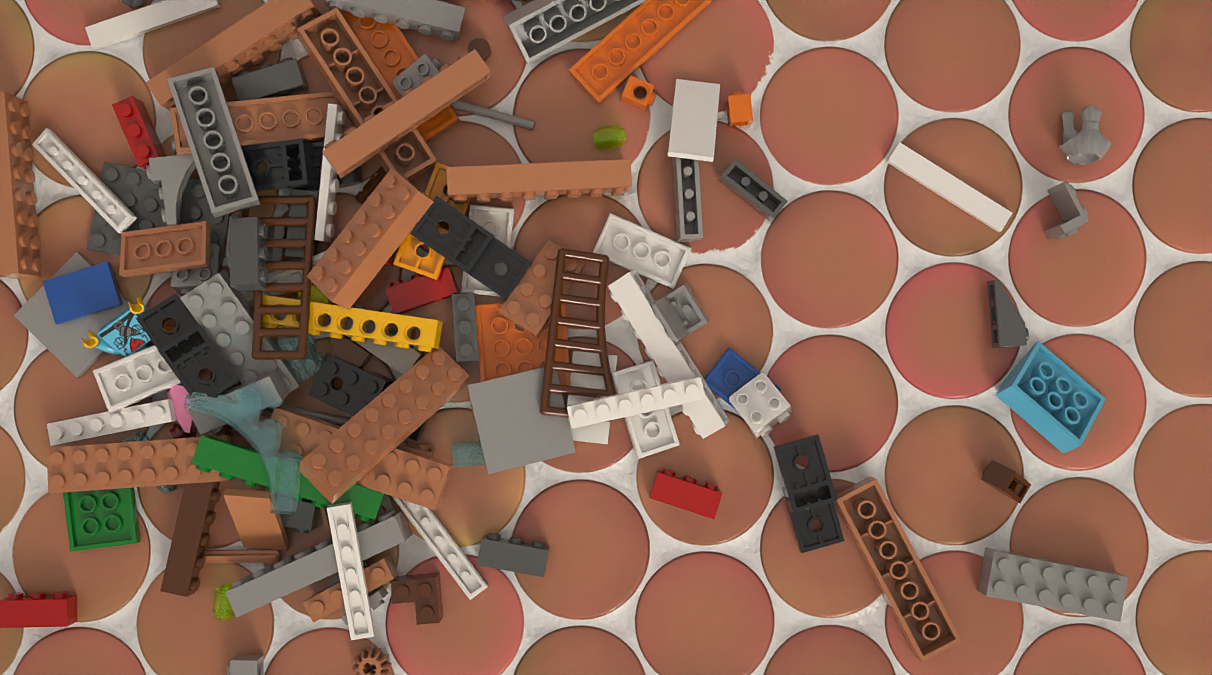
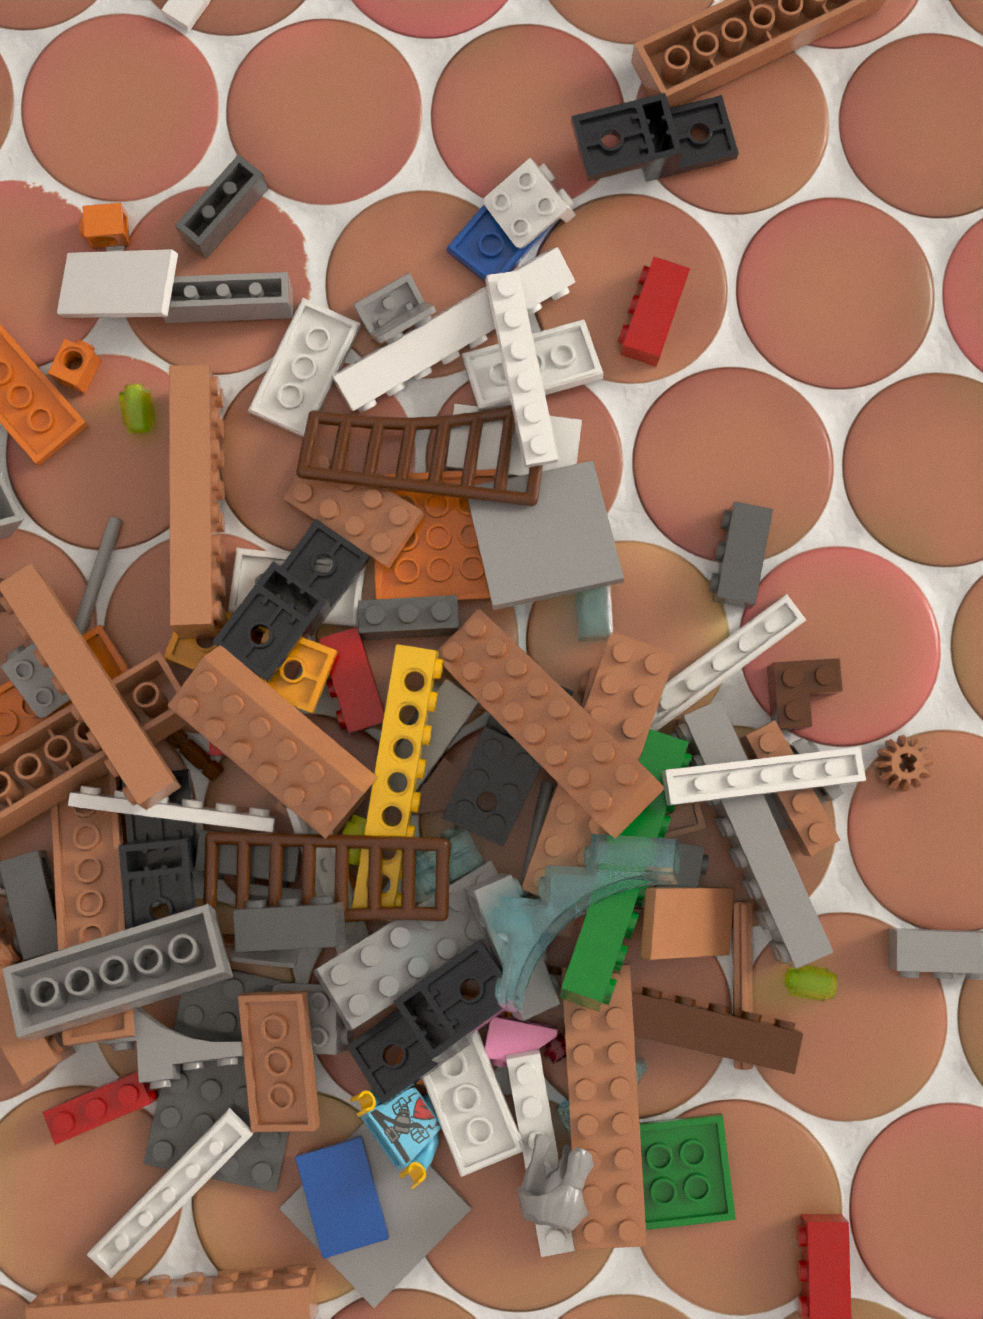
camera: 90 degrees left, 5 degrees down
none -> light grey piece [517,1133,594,1234]

